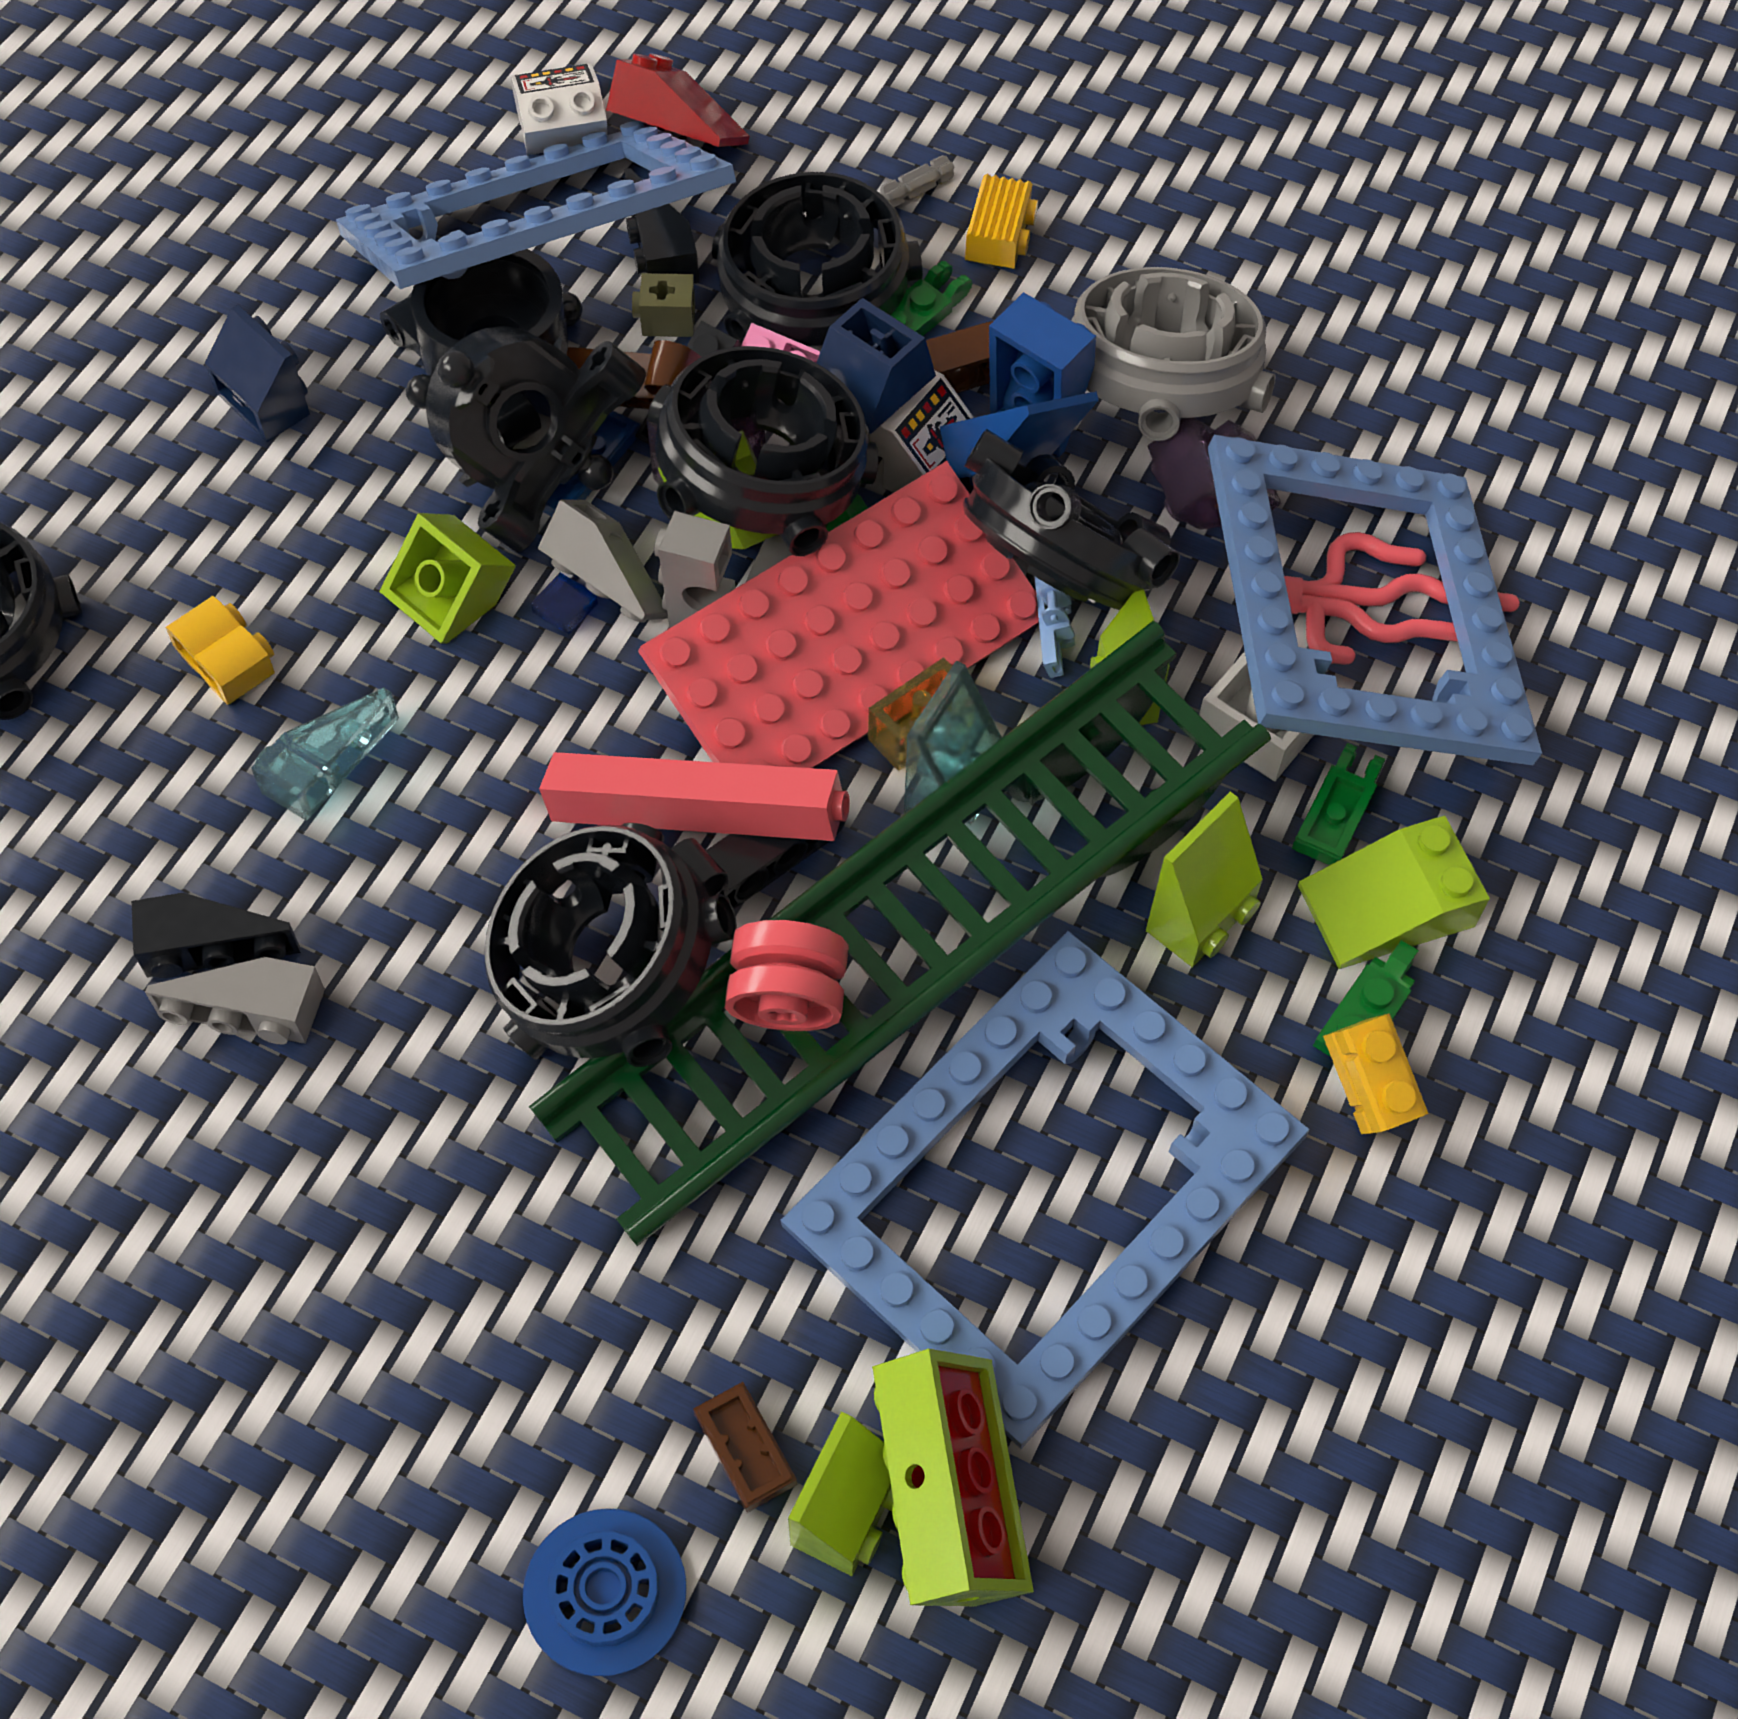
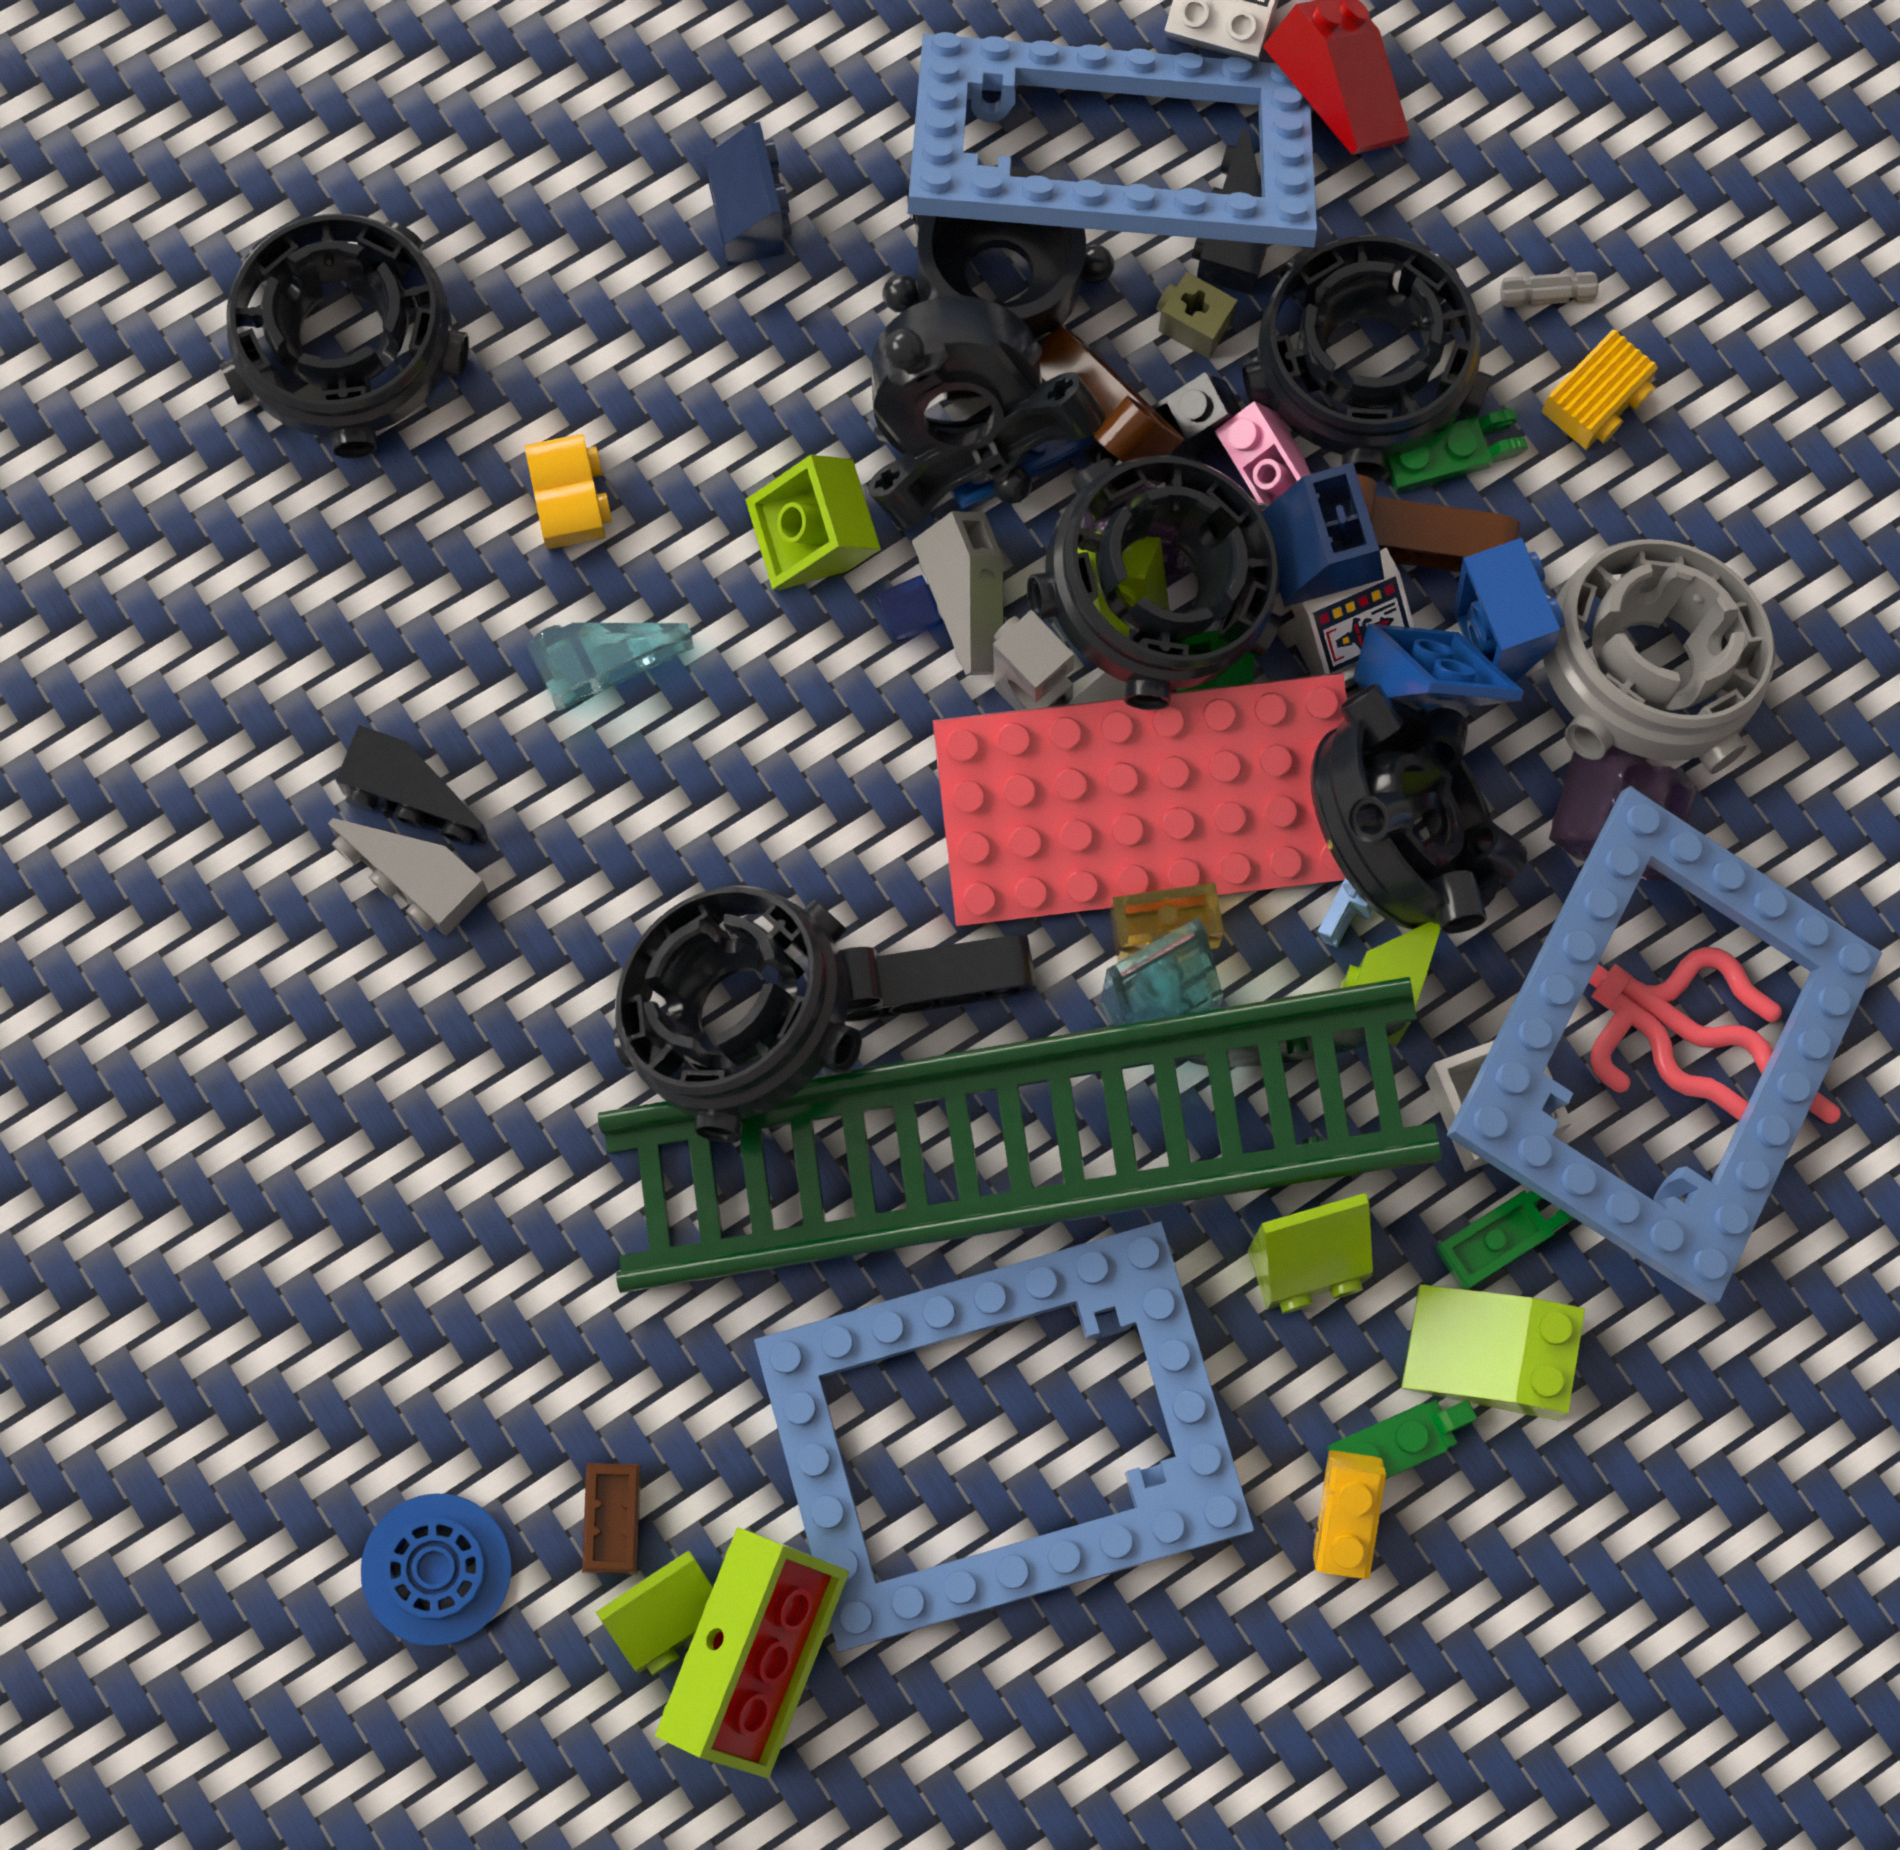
camera: 30 degrees right, 15 degrees up
coral brick [539,752,850,841] -> none
coral wheel [725,920,849,1031] -> none

